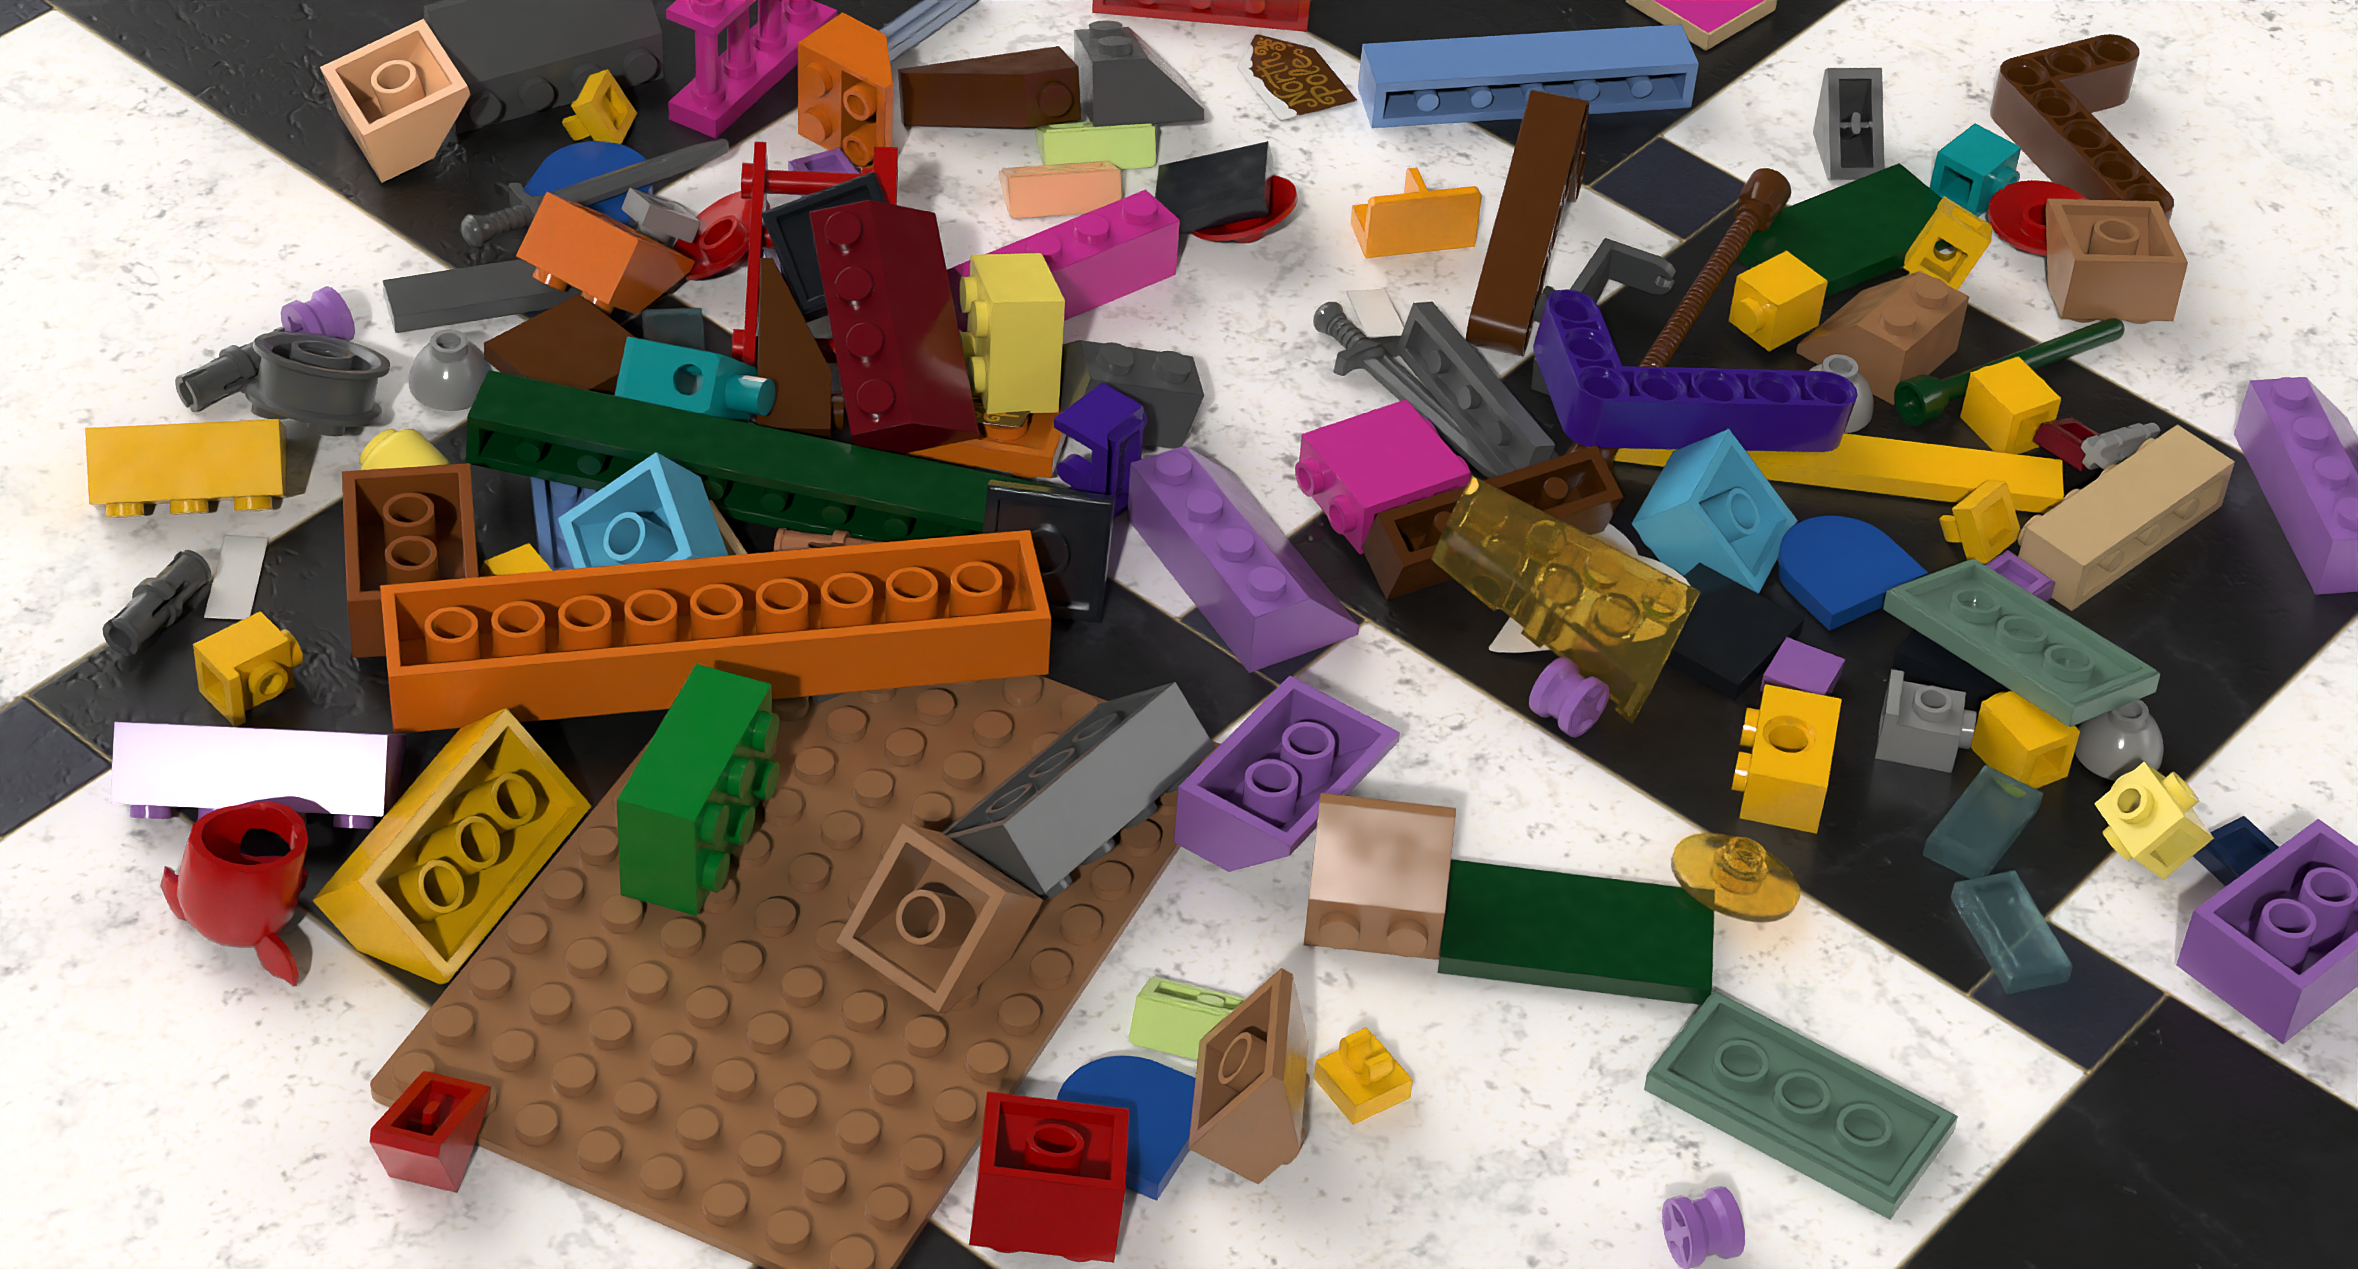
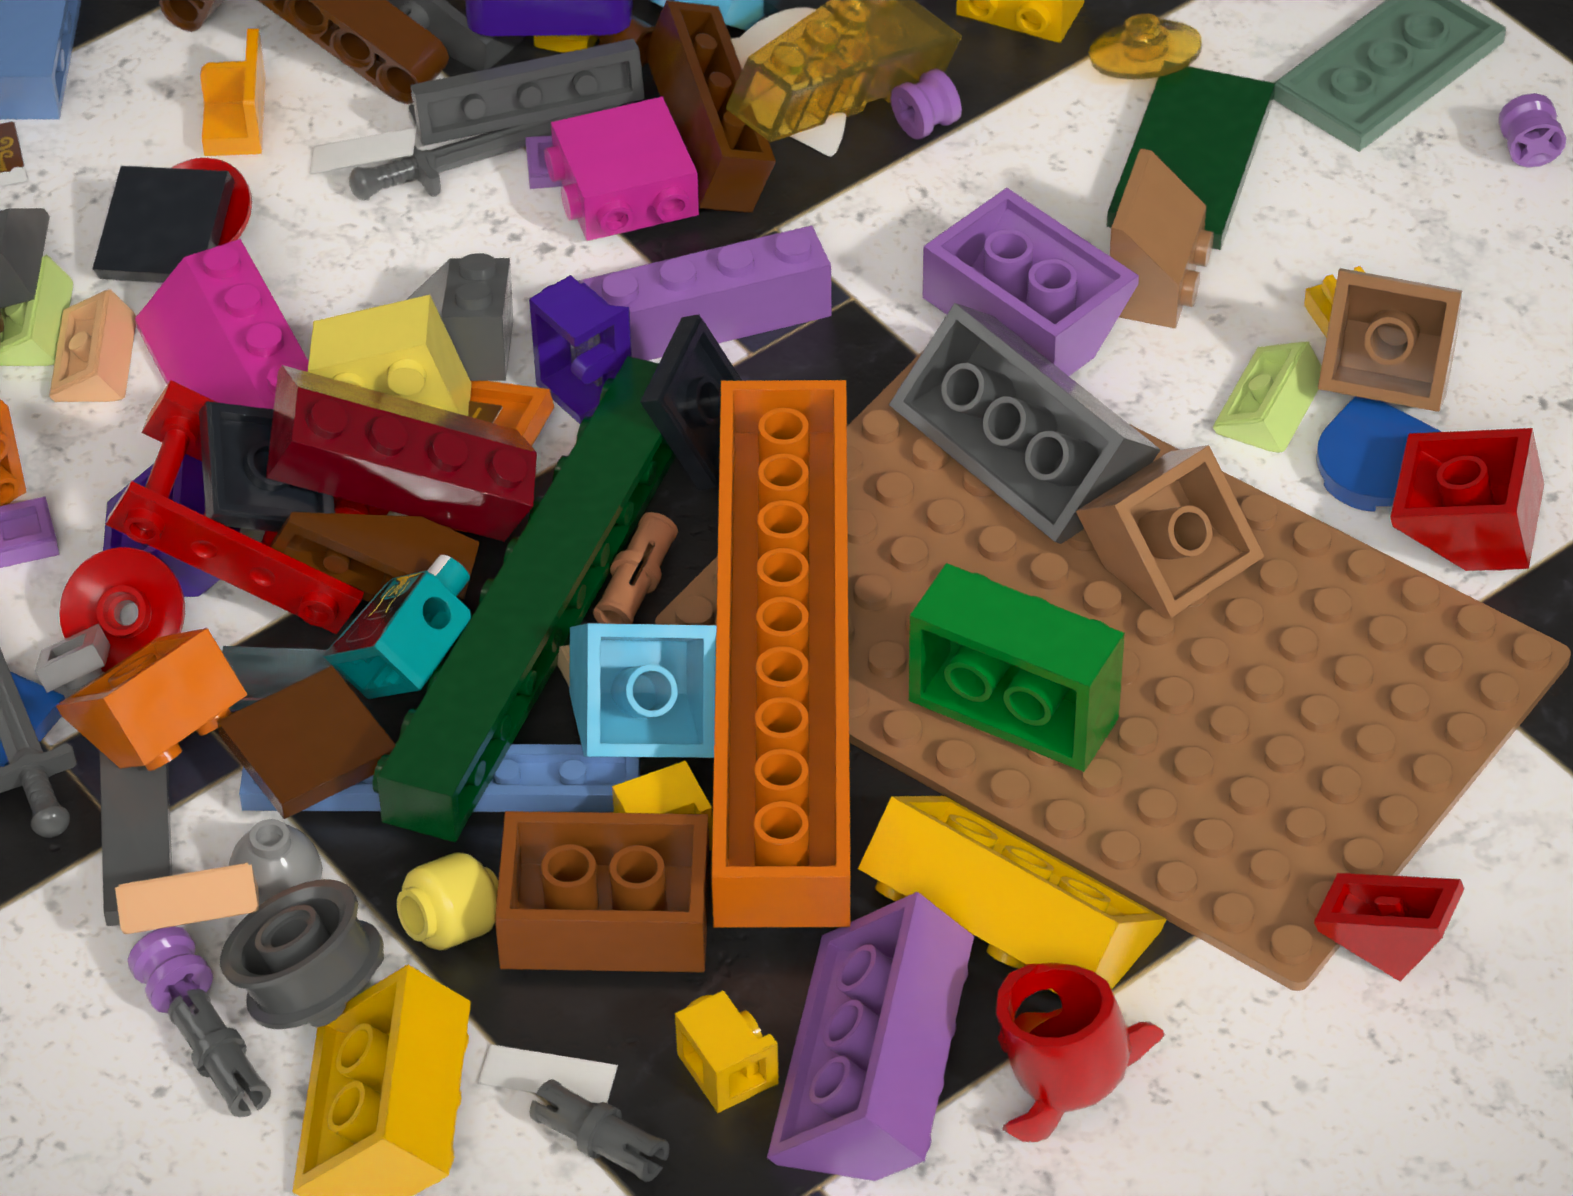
camera: 75 degrees left, 5 degrees up
none -> light nougat slope [115,863,259,934]

